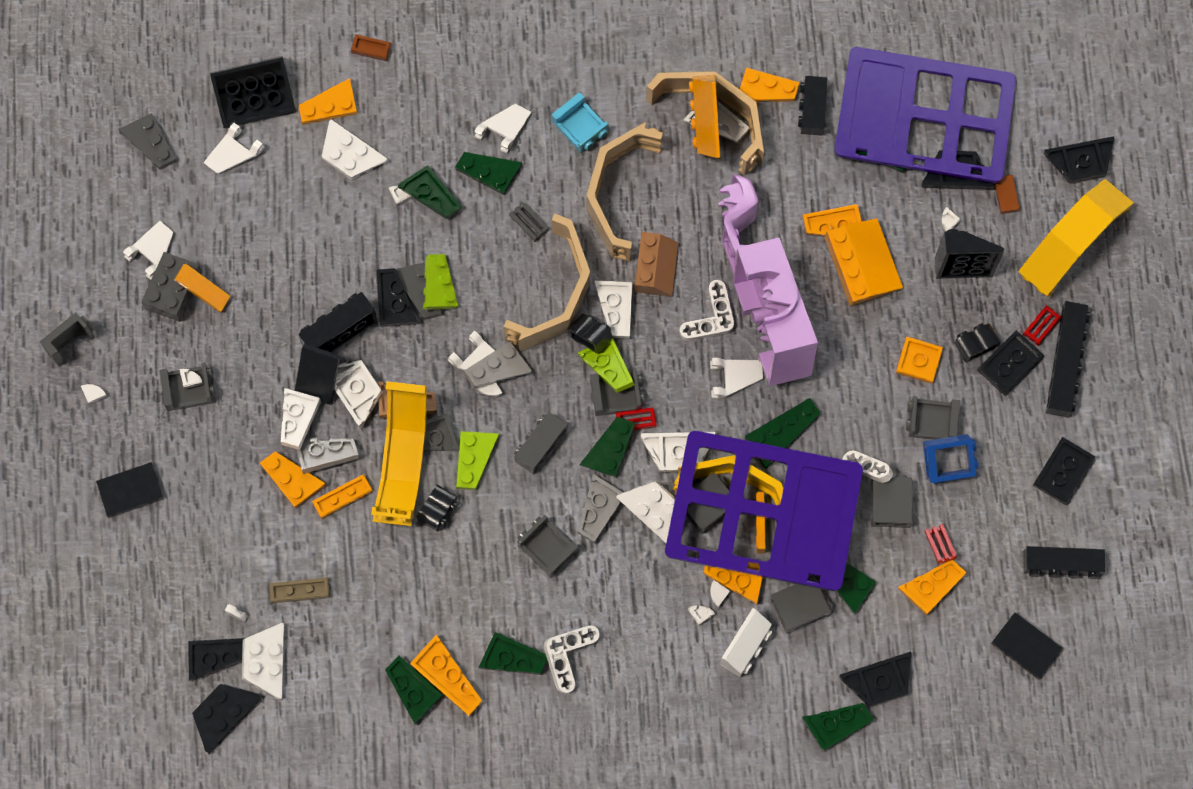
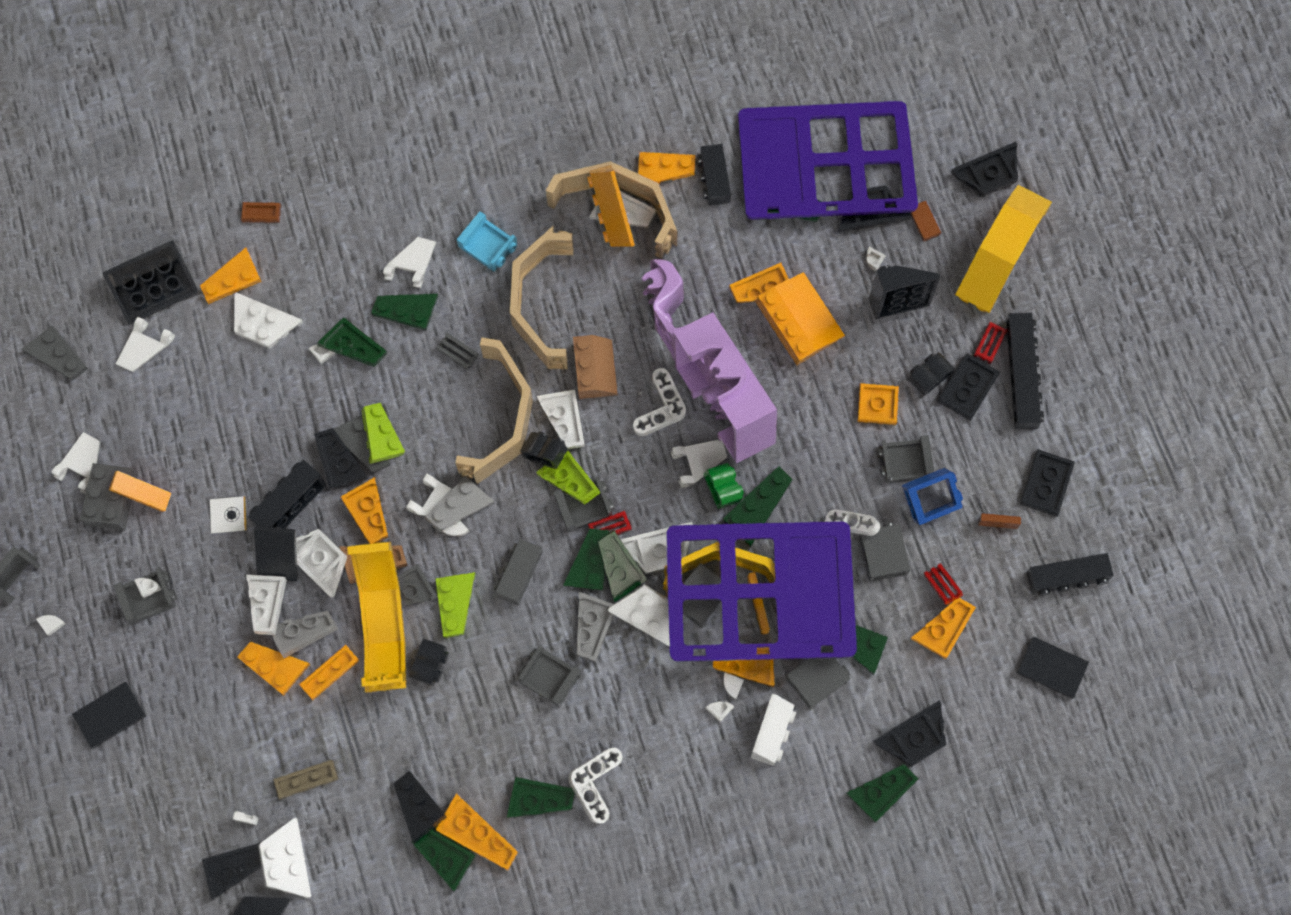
camera: 10 degrees left, 0 degrees up
none -> white sticker [210,496,246,533]
none -> light orange wing [341,477,388,544]
none -> black wing [393,770,447,844]
none -> wing [597,530,647,602]
none -> green brick [704,463,744,509]
none -> dark orange tile [978,513,1021,529]

